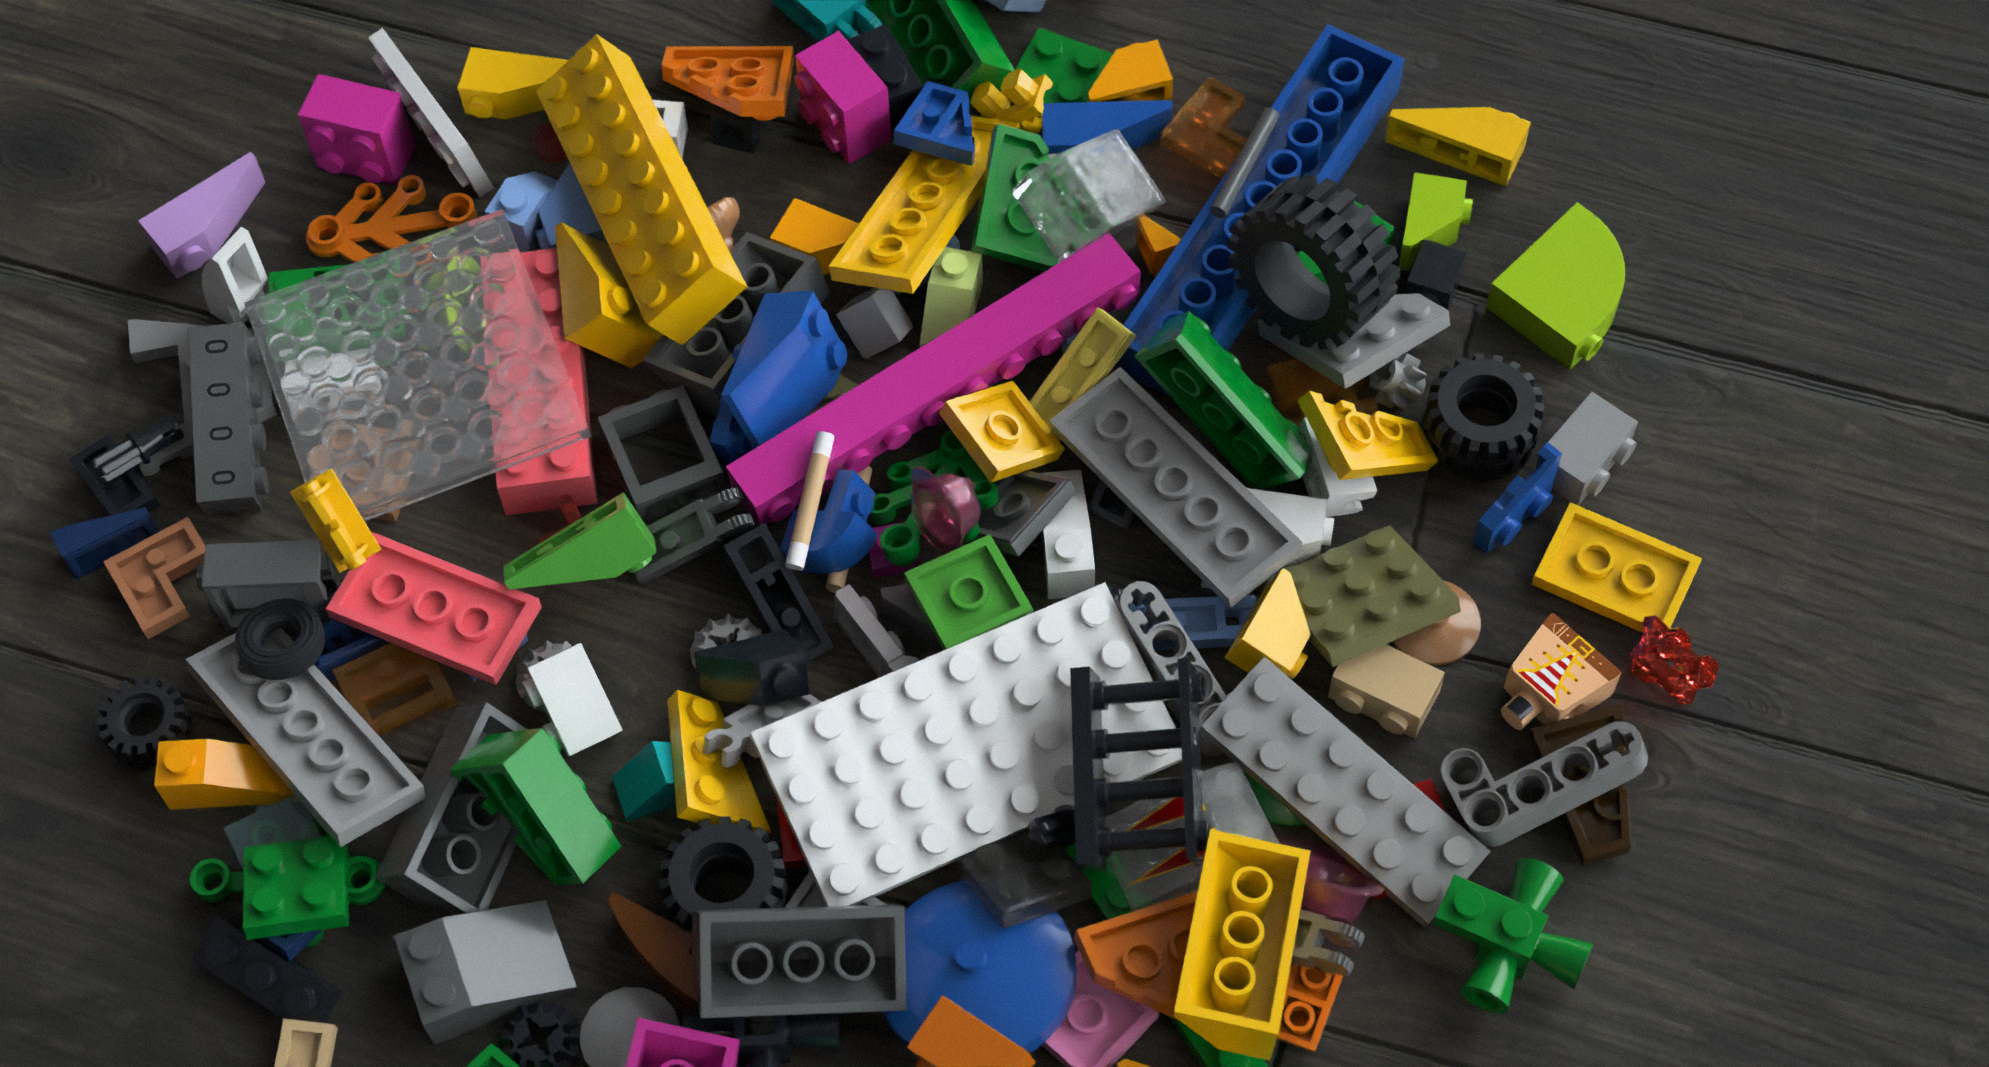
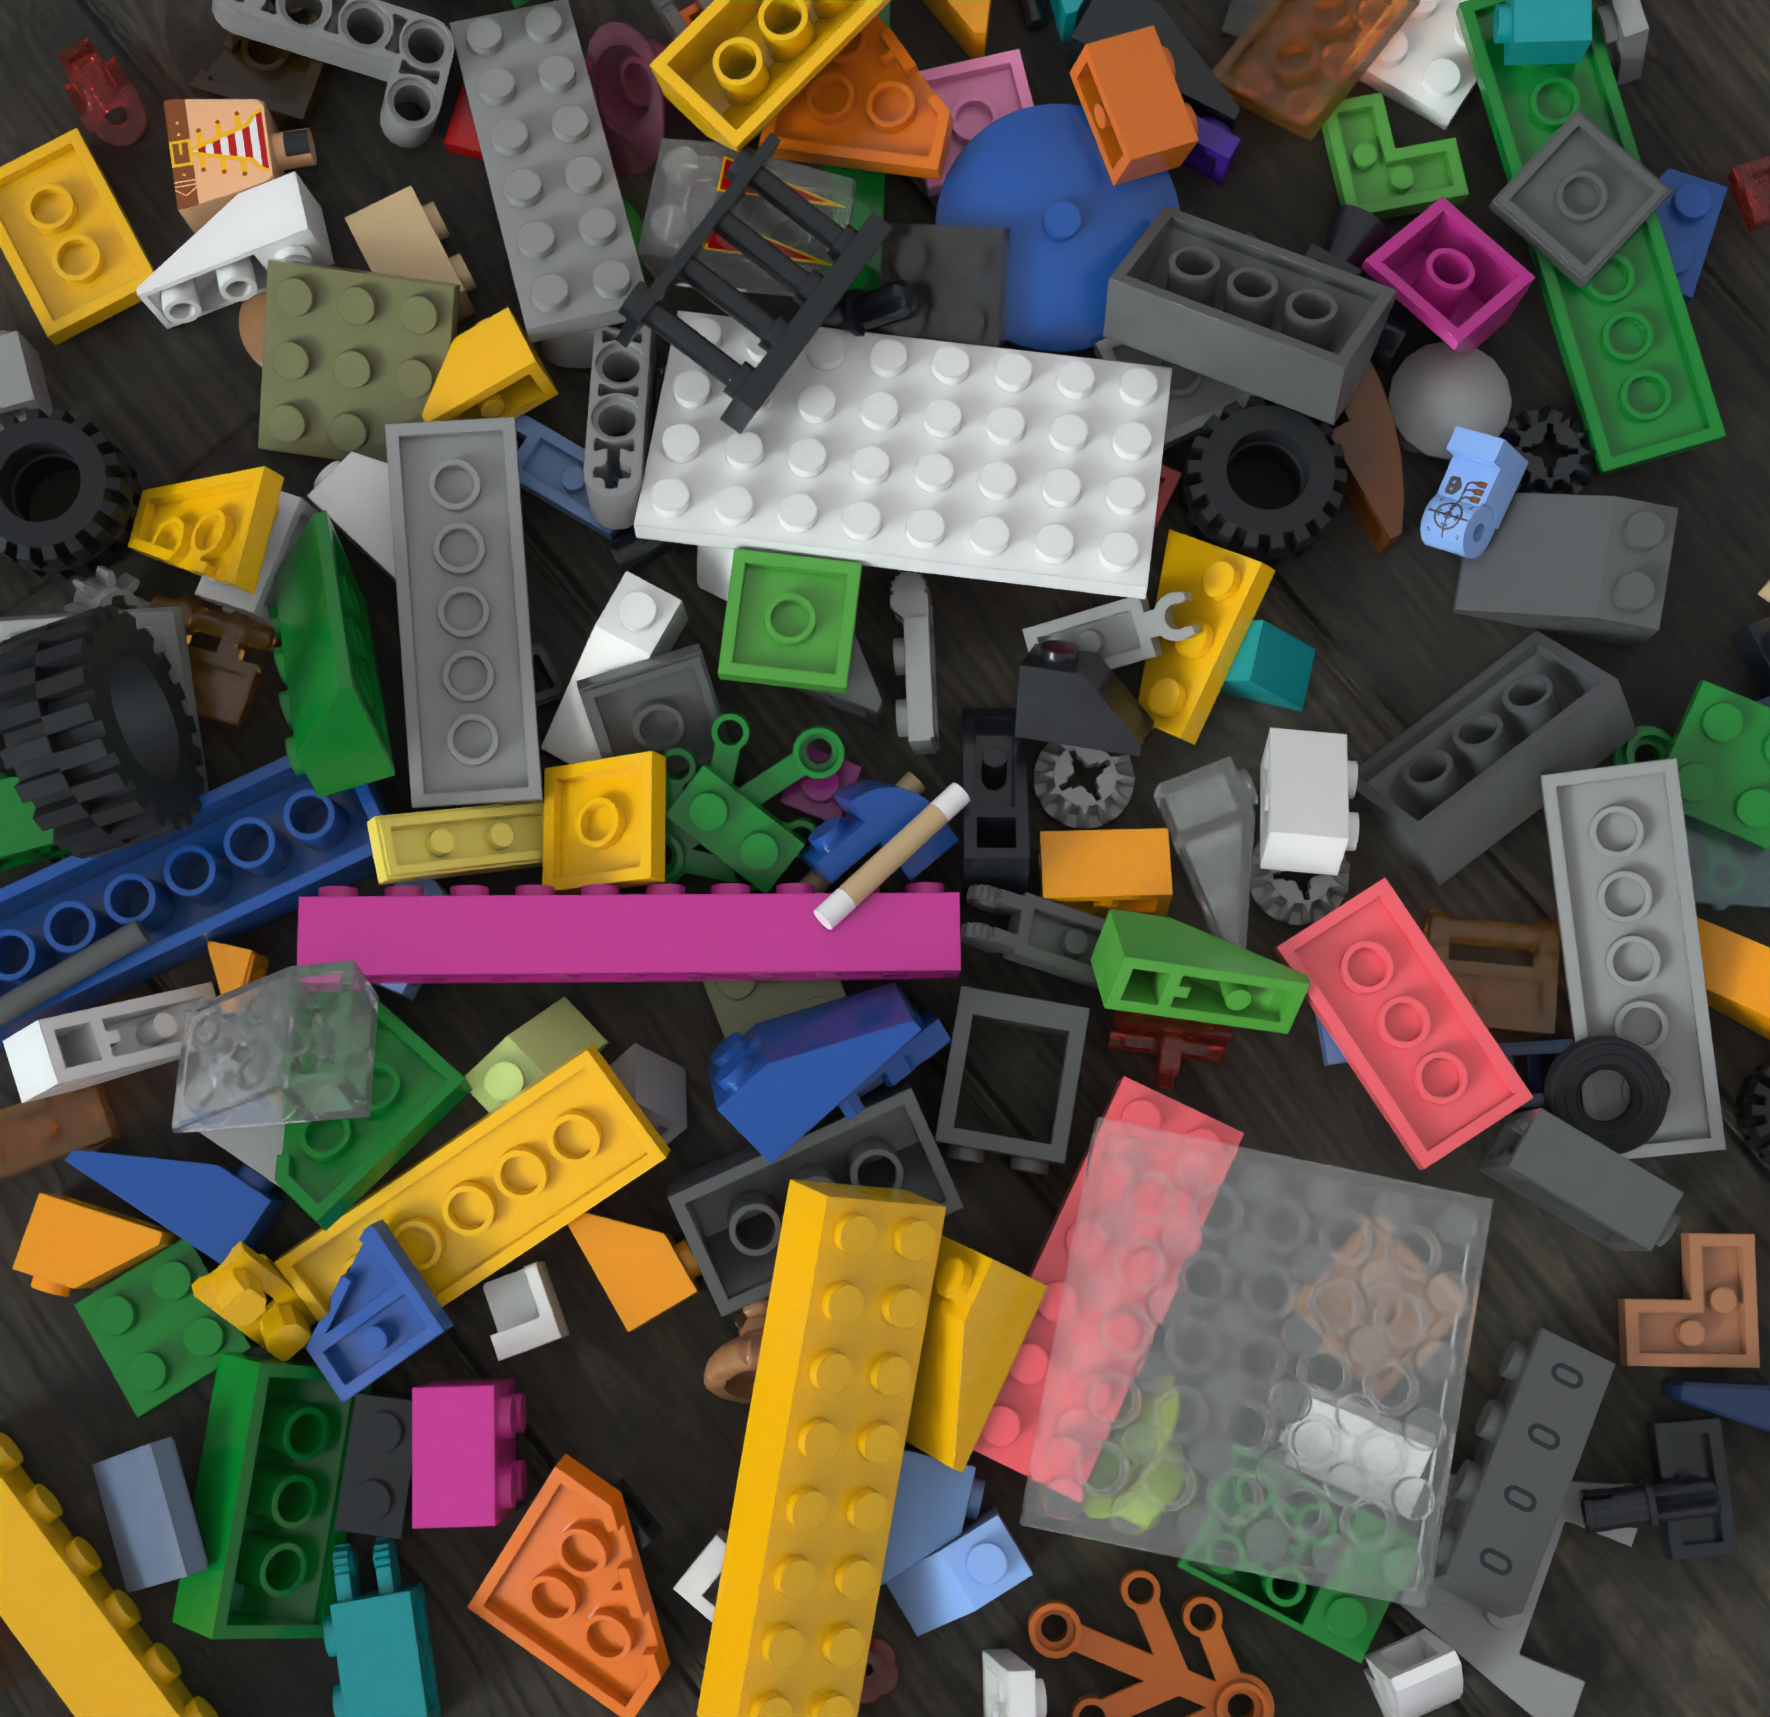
camera: 145 degrees left, 20 degrees up
yellow hinge [290,468,381,573] -> none
green wedge [449,728,621,885] -> none
clear pink piece [911,466,980,553] -> none
blue wing [1473,442,1562,555] -> none
none -> white slope [3,982,231,1103]
none -> white slope [136,171,334,329]
none -> white panel [483,1261,570,1361]
none -> green plate [665,762,806,894]
none -> light orange hinge [1038,828,1173,918]
none -> clear slope [1153,756,1258,949]
none -> light blue leg [1420,426,1529,559]

